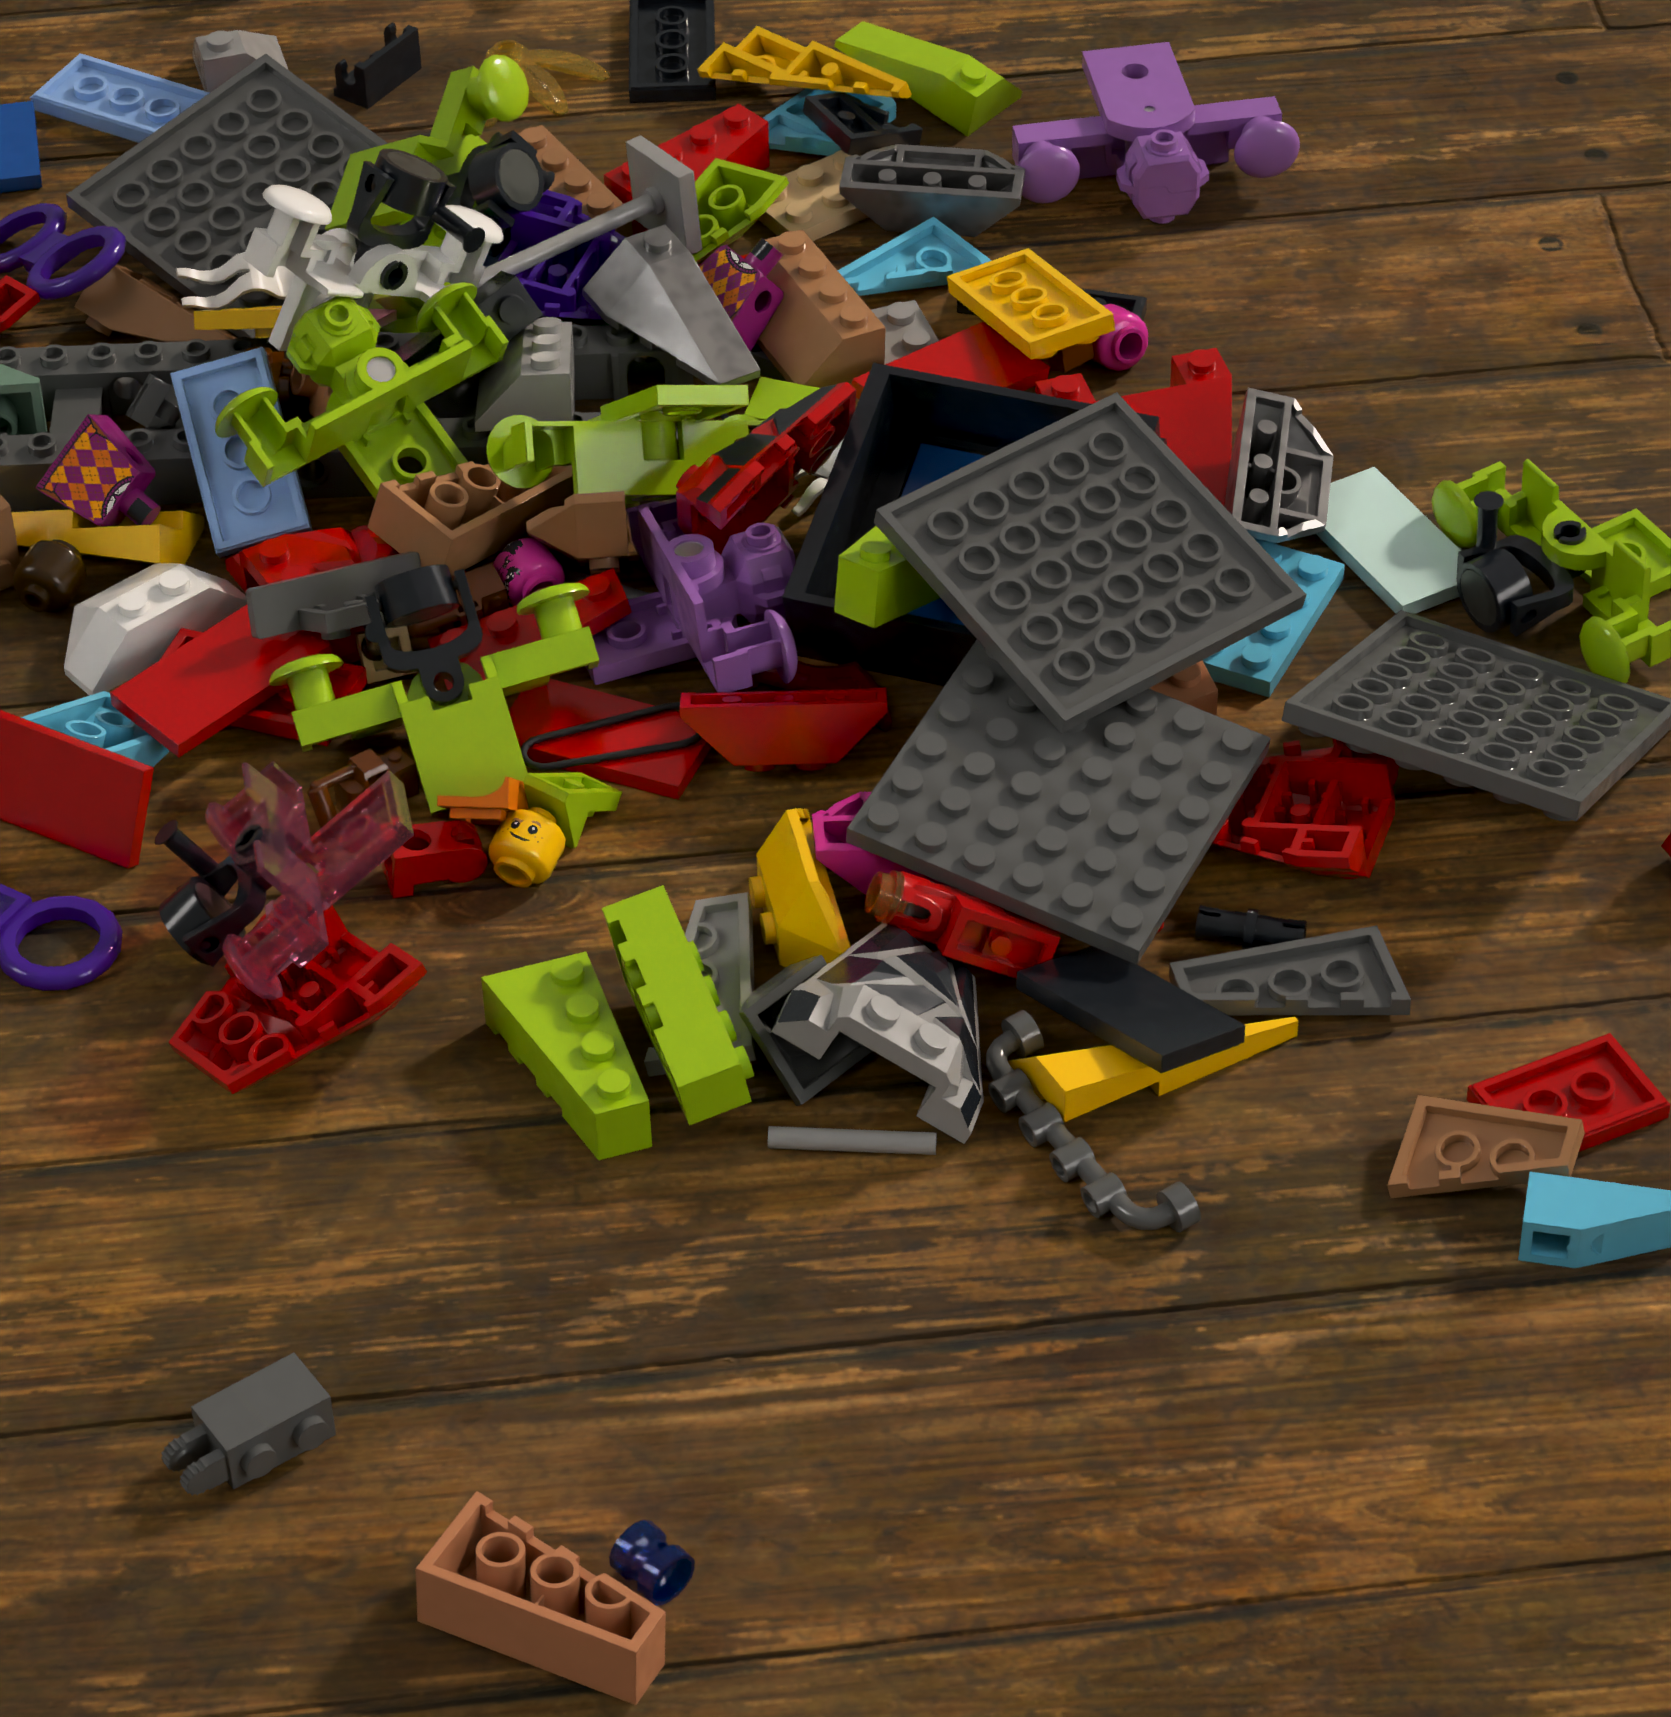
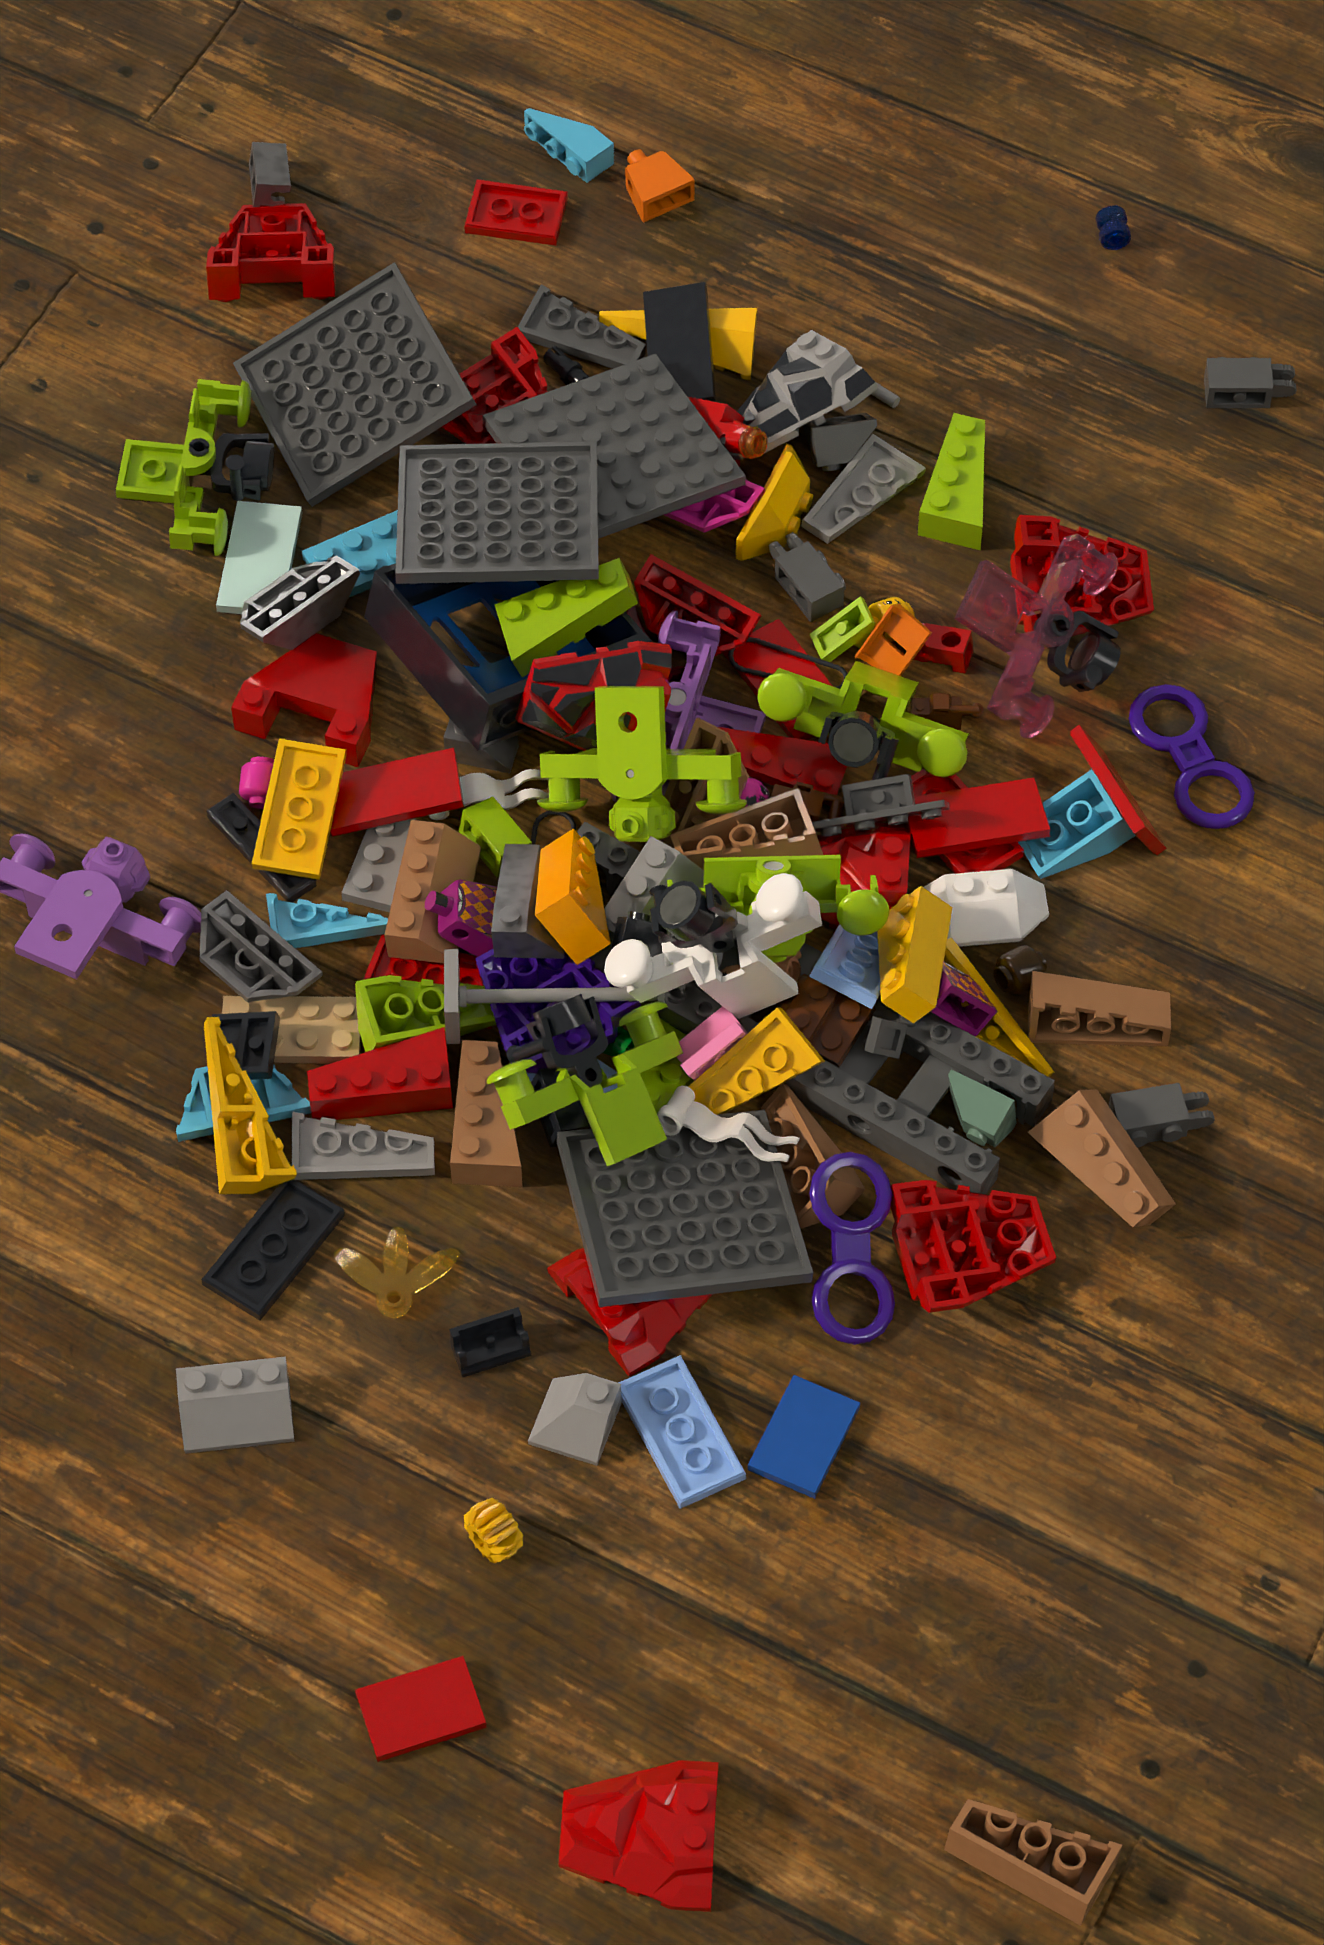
camera: 145 degrees left, 15 degrees up
nougat wedge [416,1491,665,1705] -> none
lime wedge [602,885,754,1126] -> none
lime wedge [834,21,1022,137] -> none
dark grey bar [986,1010,1201,1232] -> none
medium nougat wing [1387,1095,1585,1198] -> none
none -> light grey wing [292,1111,435,1180]
none -> light orange wedge [535,828,611,965]
none -> orange torso [625,149,695,223]
none -> dark grey hinge [768,532,846,622]
none -> yellow wedge [877,886,953,1024]

